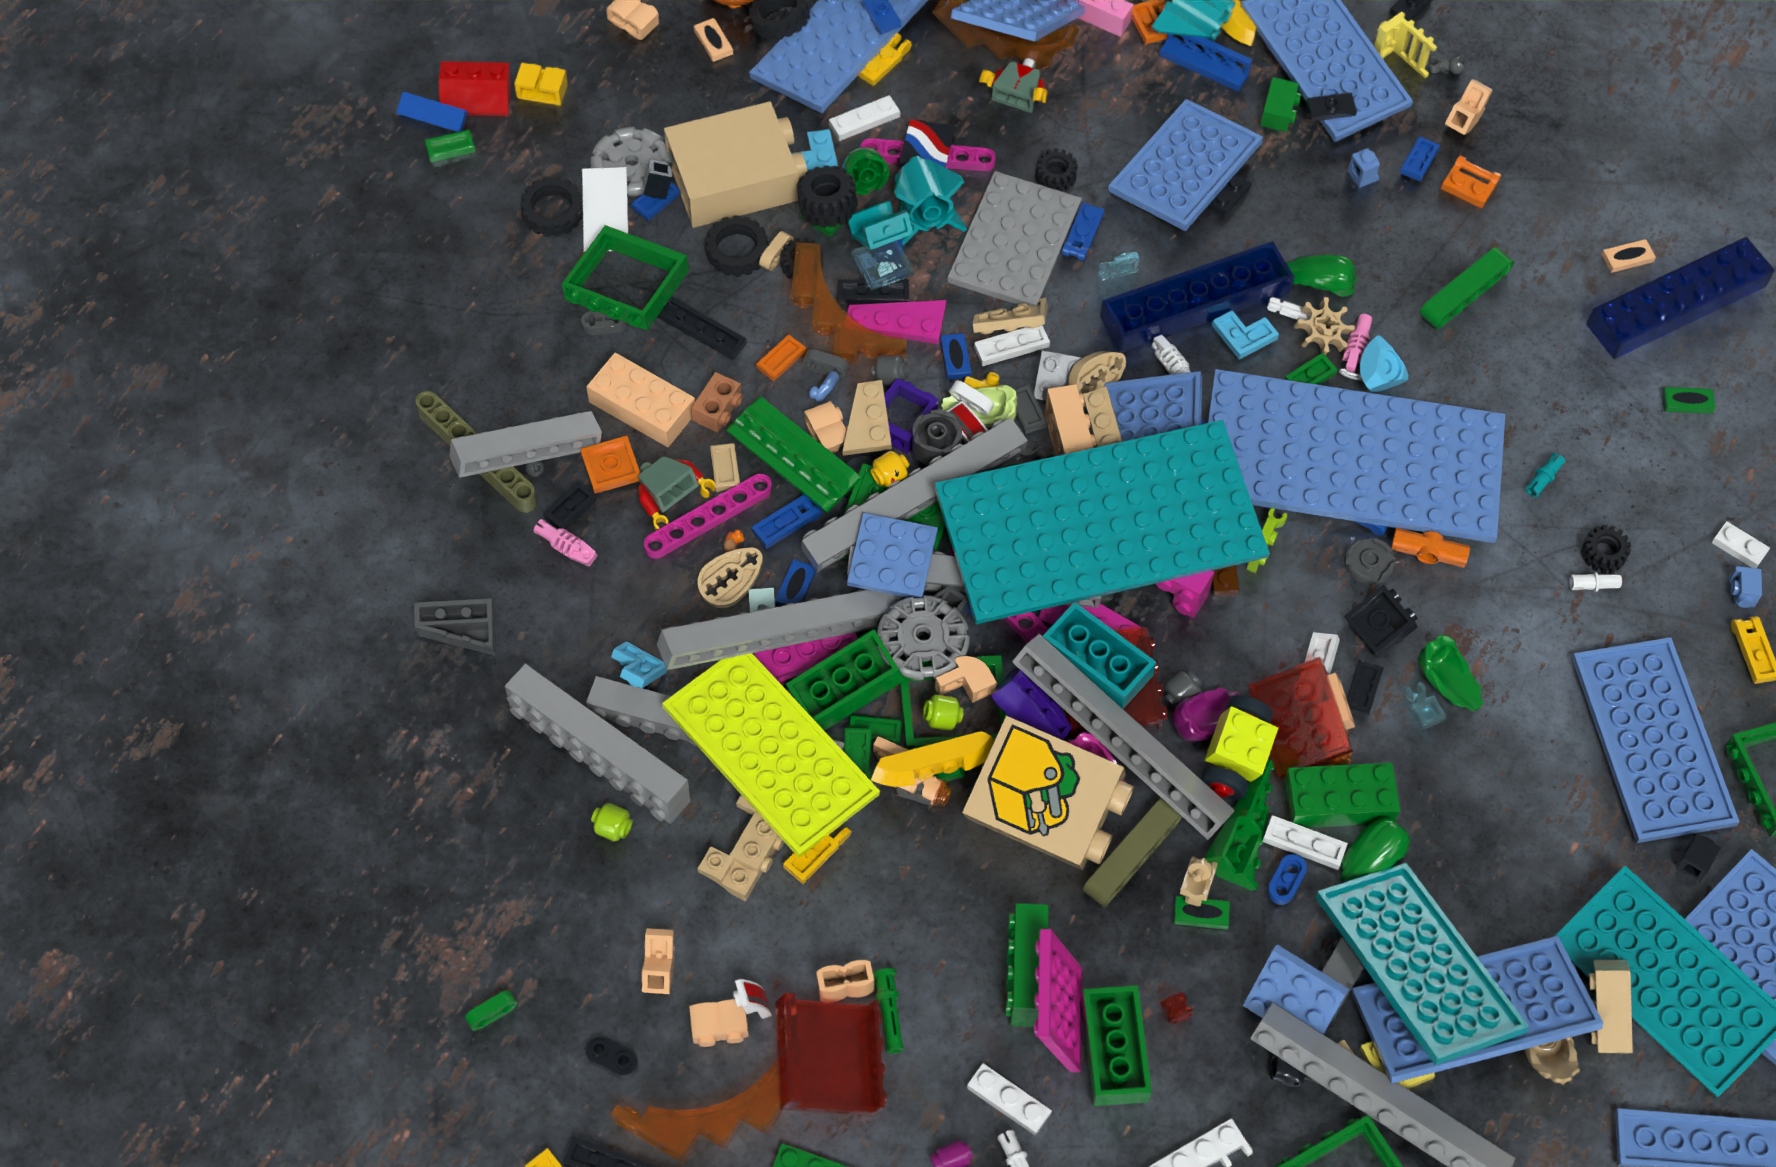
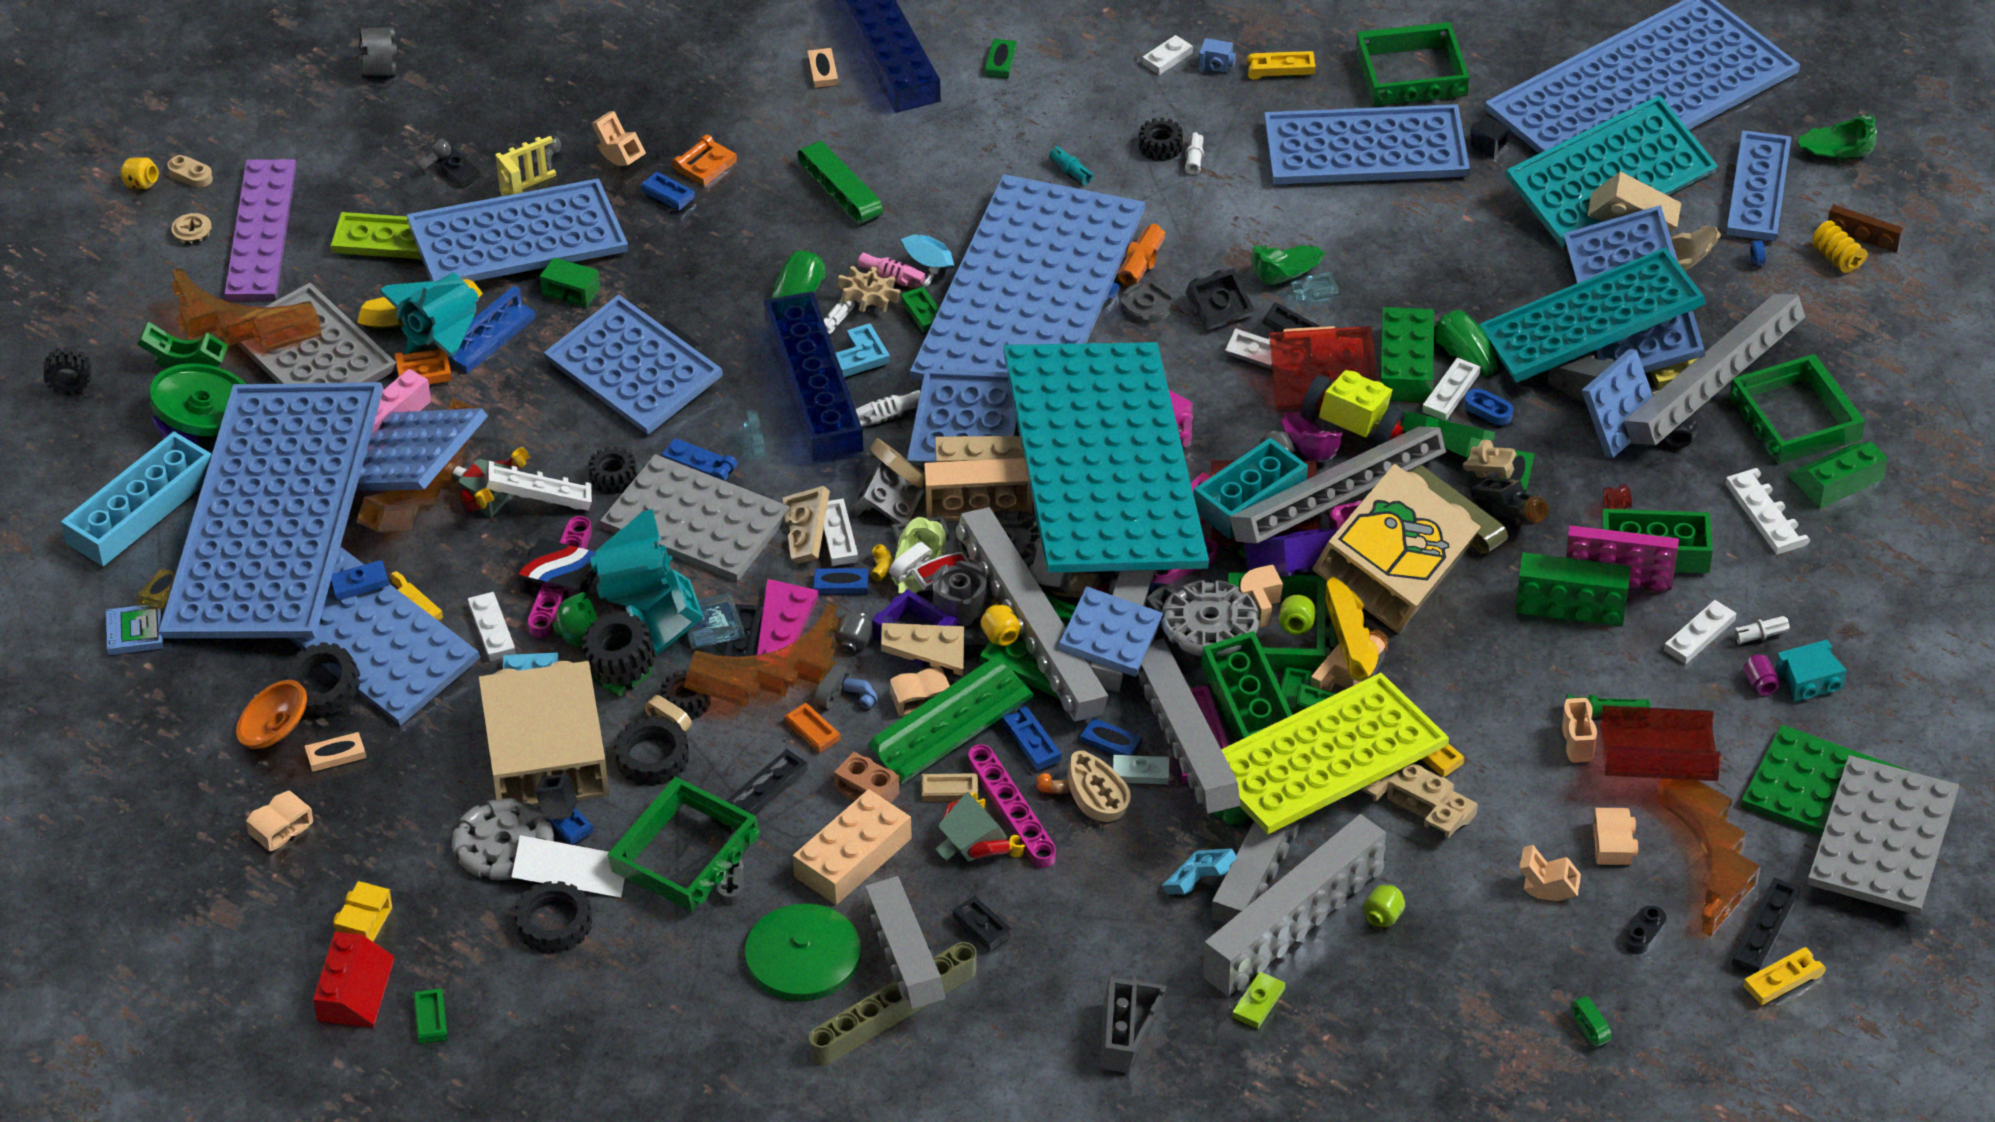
camera: 80 degrees left, 15 degrees down
blue tile [396,92,468,132] -> none
bright pink hinge [534,519,598,567] -> none
orange plate [580,436,640,494] -> none
white slope [733,979,772,1019] -> none
black plate [1306,92,1357,122] -> none
medium blue brick [1347,148,1380,188] -> none
none -> white hinge [486,461,591,511]
none -> green dish [745,904,861,1001]
none -> lime plate [1232,972,1285,1029]
none -> black plate [1470,477,1549,526]
none -> blue tile [1750,240,1766,266]

